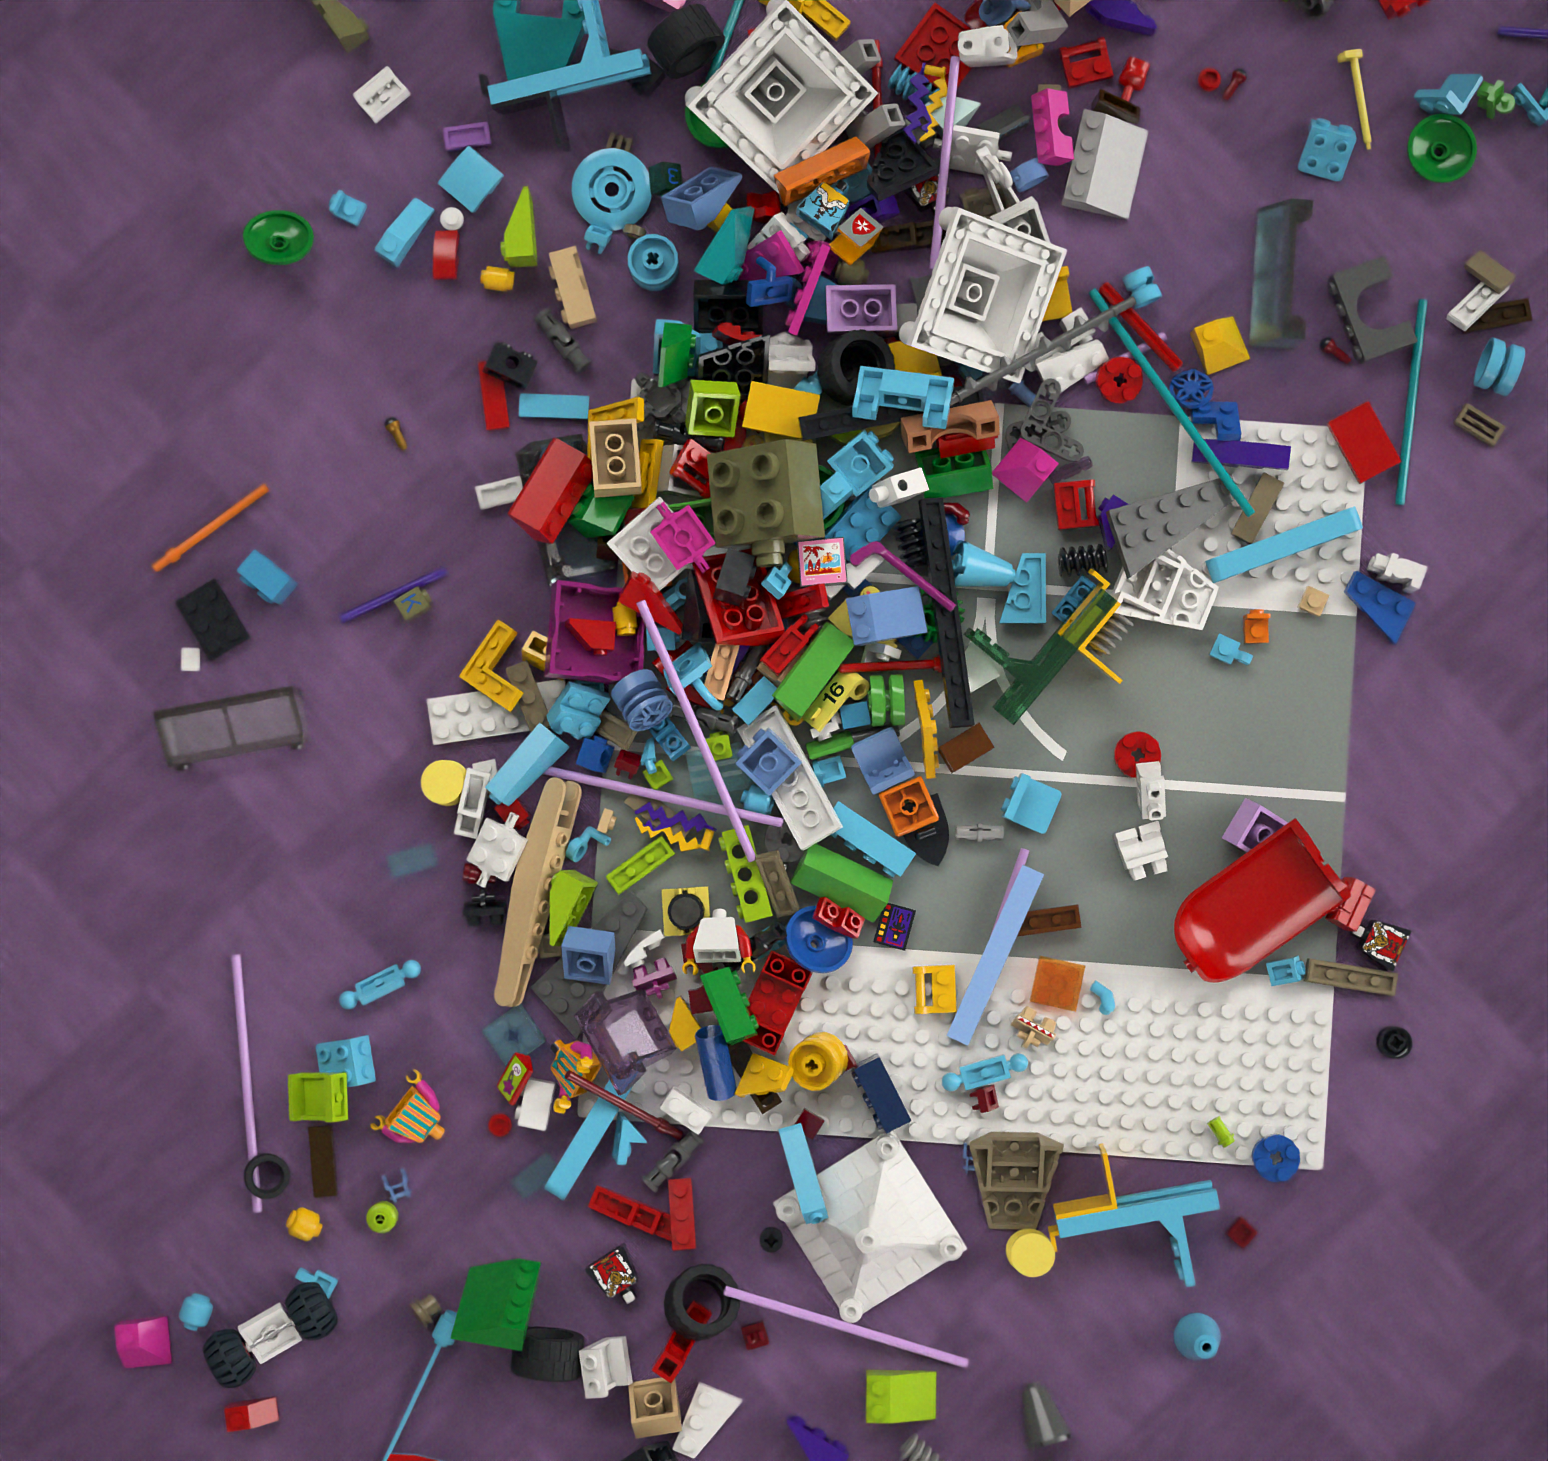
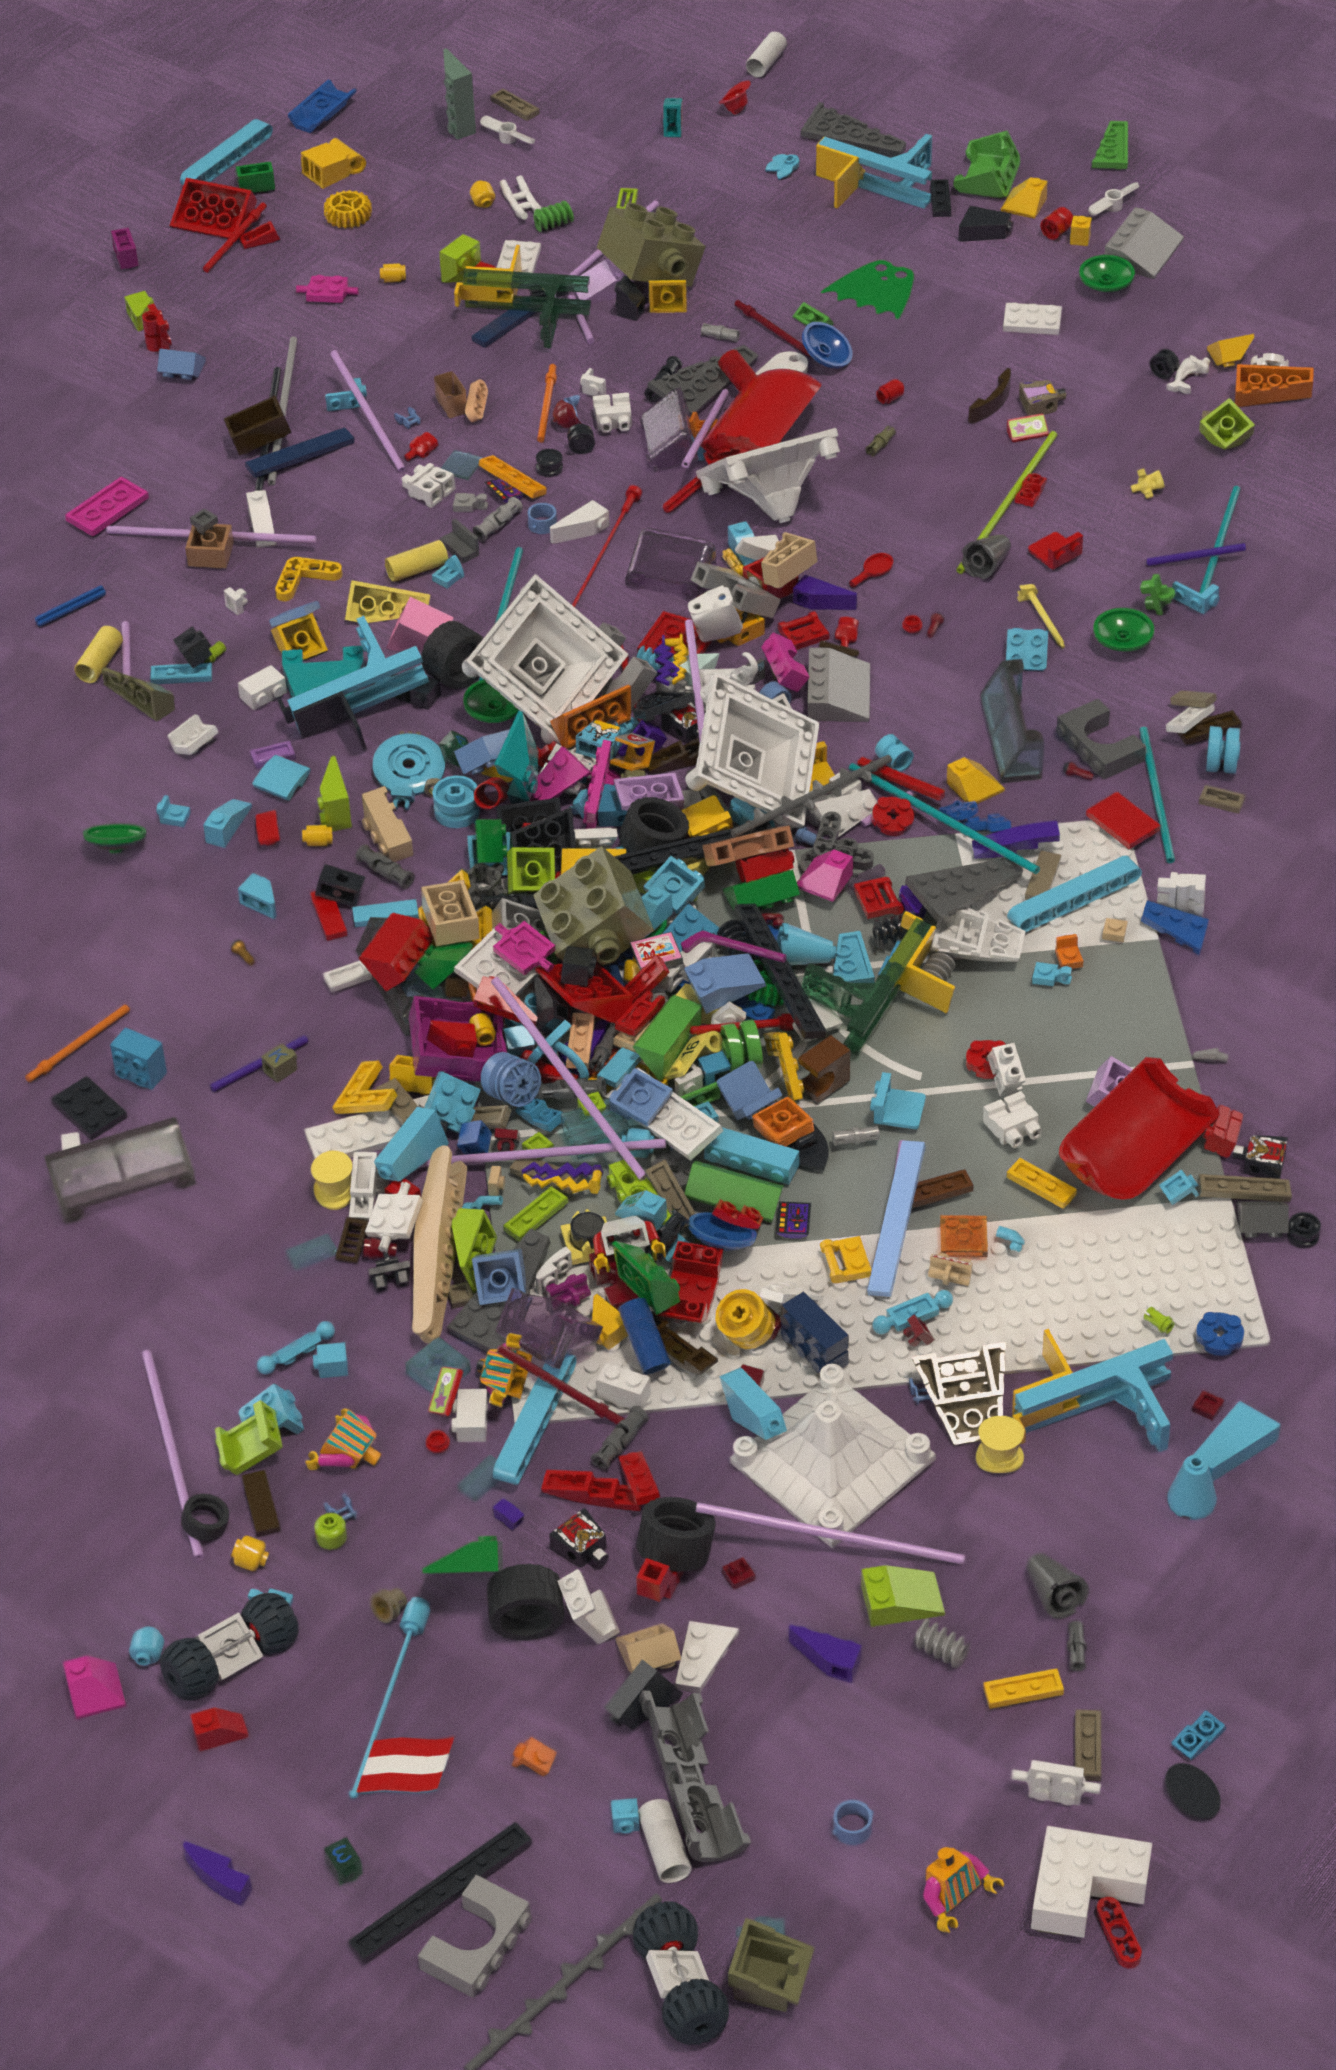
camera: 10 degrees left, 40 degrees down
white plate [440,207,464,230] -> none
medium azure slope [612,1112,647,1165] -> none
medium azure bar [641,737,657,774] -> none
red plate [669,439,711,499] -> none
yellow wing [735,1053,794,1098] -> none
blue plate [746,256,793,307] -> none
black wheel [759,1226,783,1253] -> none
medium azure plate [761,561,792,600] -> none
medium azure bracket [852,366,954,429] -> none
white torso [869,468,929,508] -> none
medium azure bracket [1414,74,1483,115] -> none
none -> white brick [238,665,287,710]
none -> medium azure slope [238,873,277,919]
none -> medium azure brick [313,1342,348,1378]
none -> dark brown slope [335,1217,369,1264]
none -> red piece [474,777,509,809]
none -> dark purple piece [492,1498,524,1531]
none -> medium azure slope [615,1191,667,1231]
none -> white wing [760,1280,824,1305]
none -> yellow plate [1007,1158,1077,1209]
none -> light grey bar [1192,1048,1228,1063]
none -> medium azure slope [1193,1401,1281,1481]
none -> dark grey slope [1237,1201,1289,1237]

